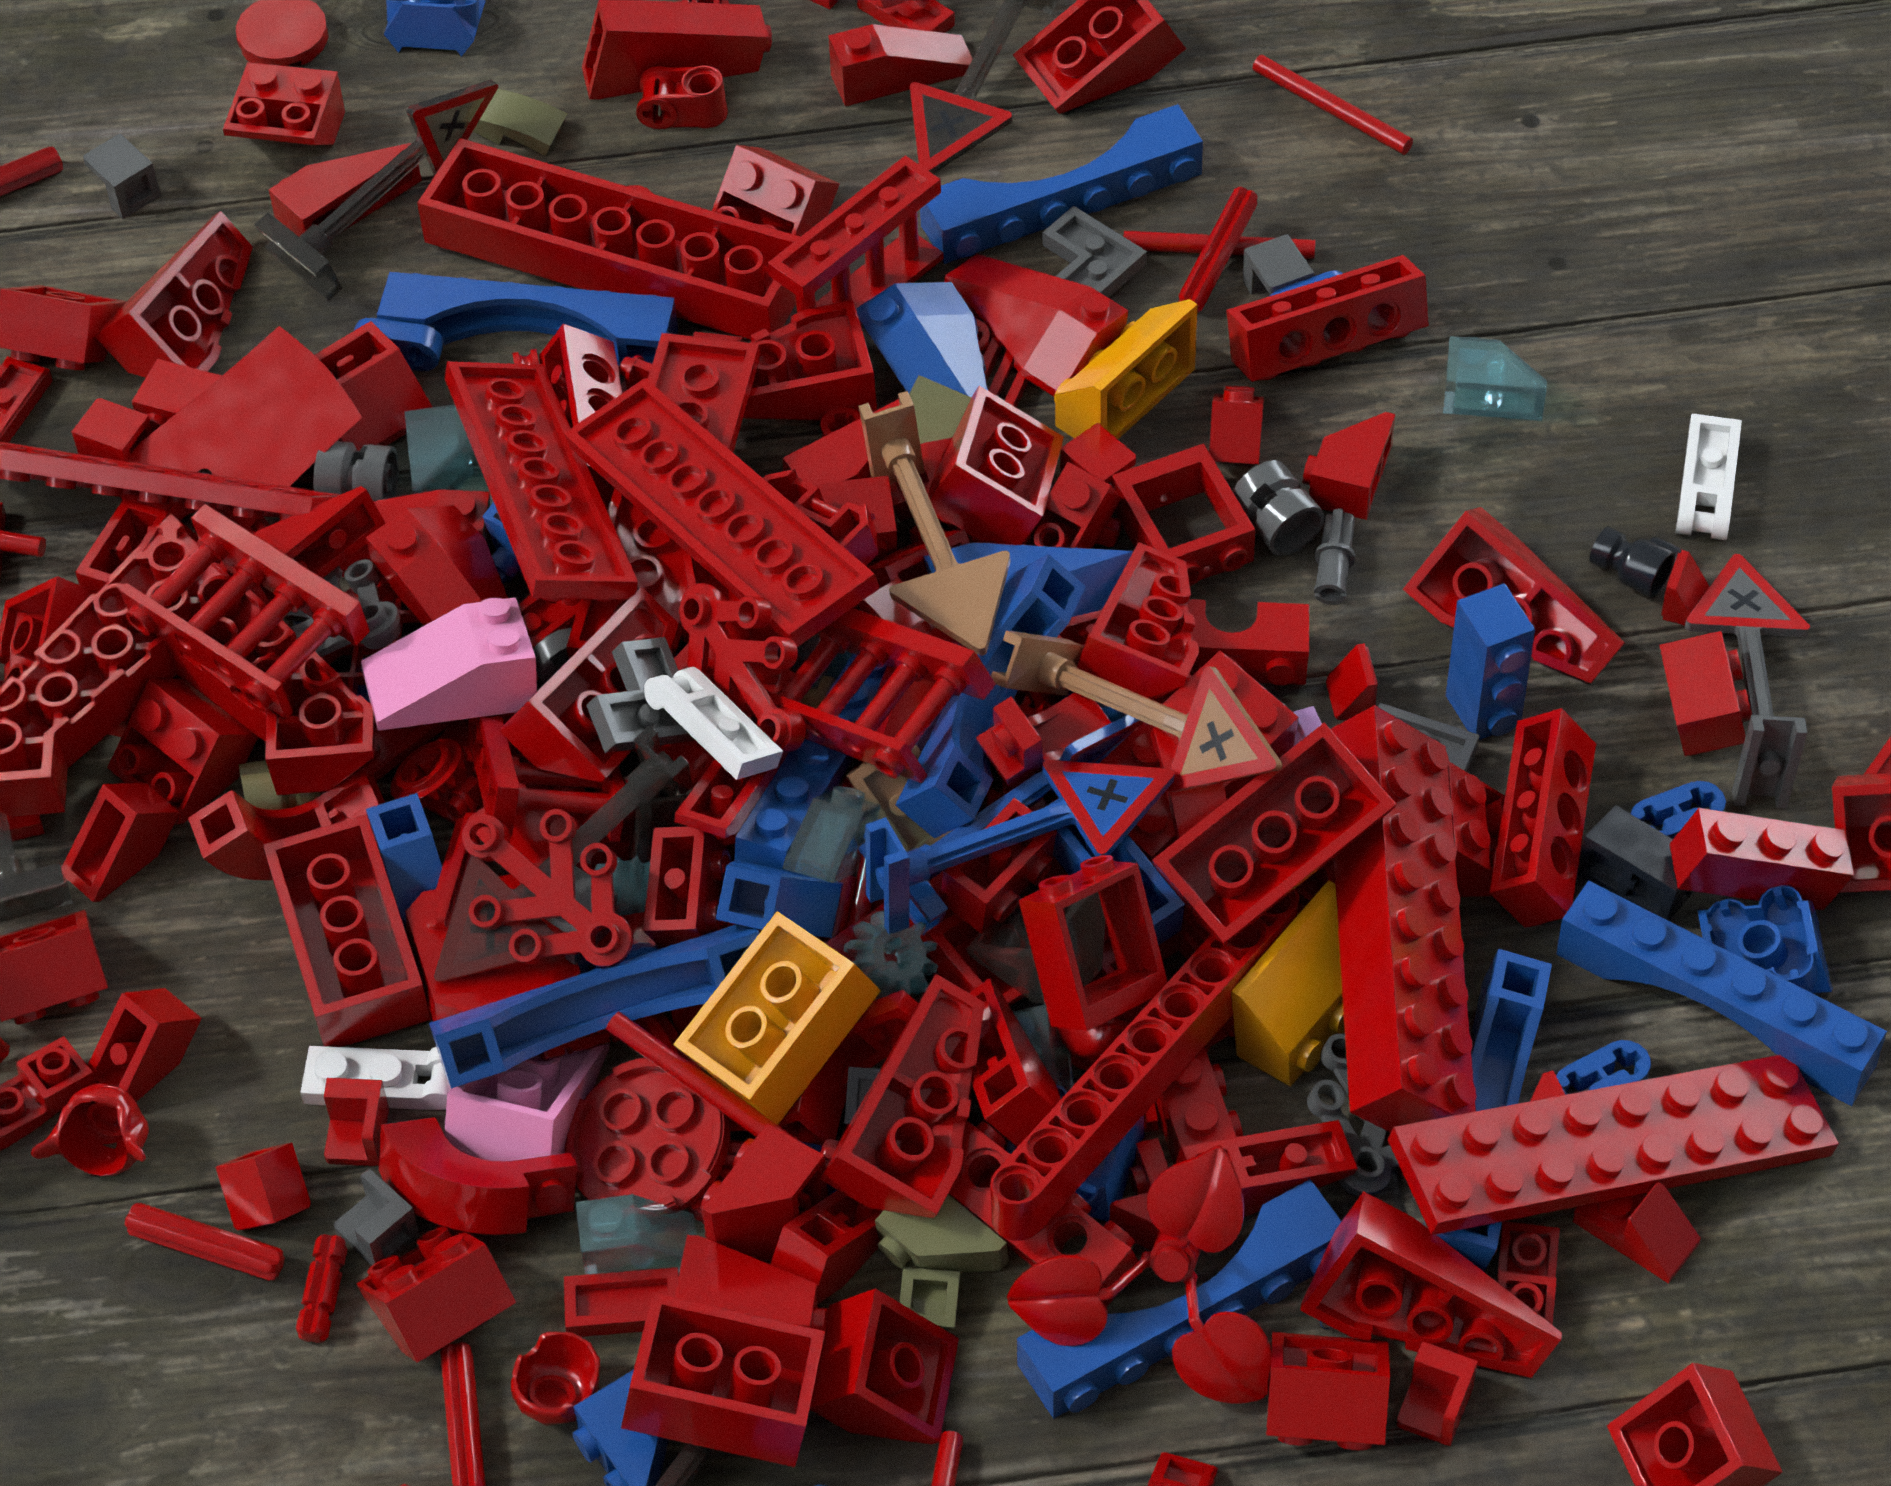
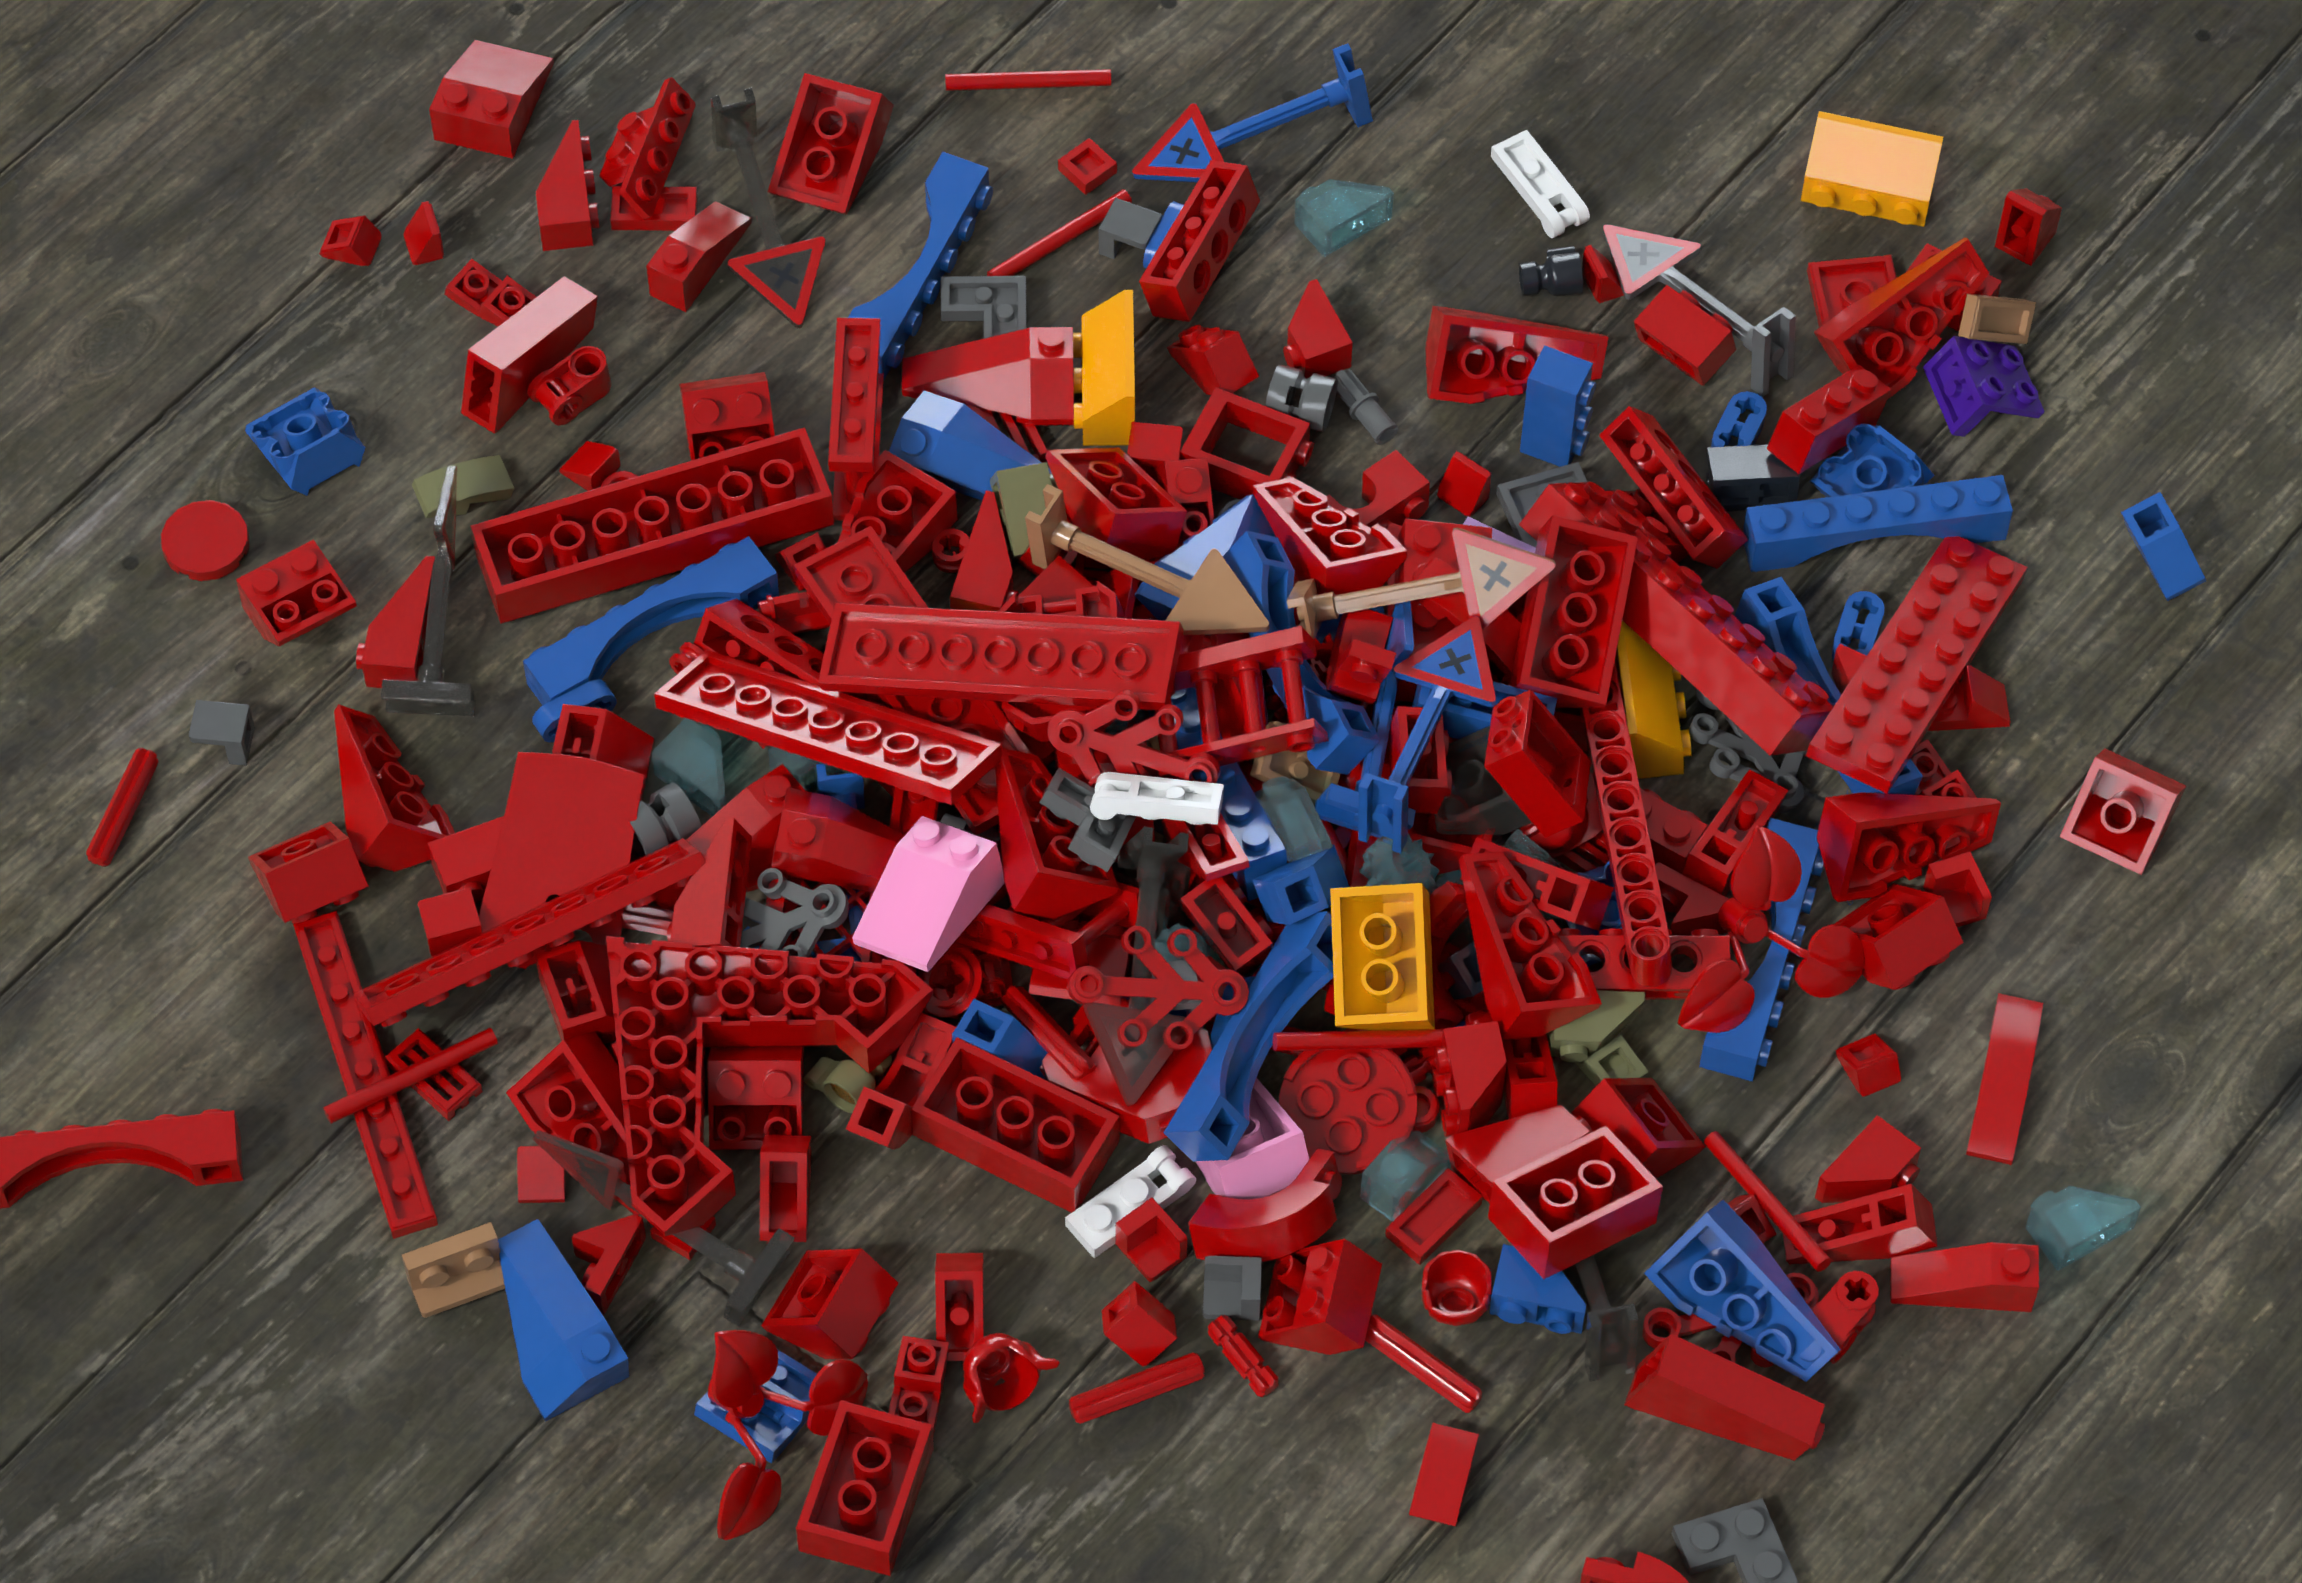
camera: 45 degrees left, 5 degrees up
red fence [119,504,370,719] -> none
red axle [1178,186,1258,313] -> none
none -> red slope [559,441,621,491]
none -> red plate [1058,138,1117,195]
none -> blue piece [1132,43,1373,182]

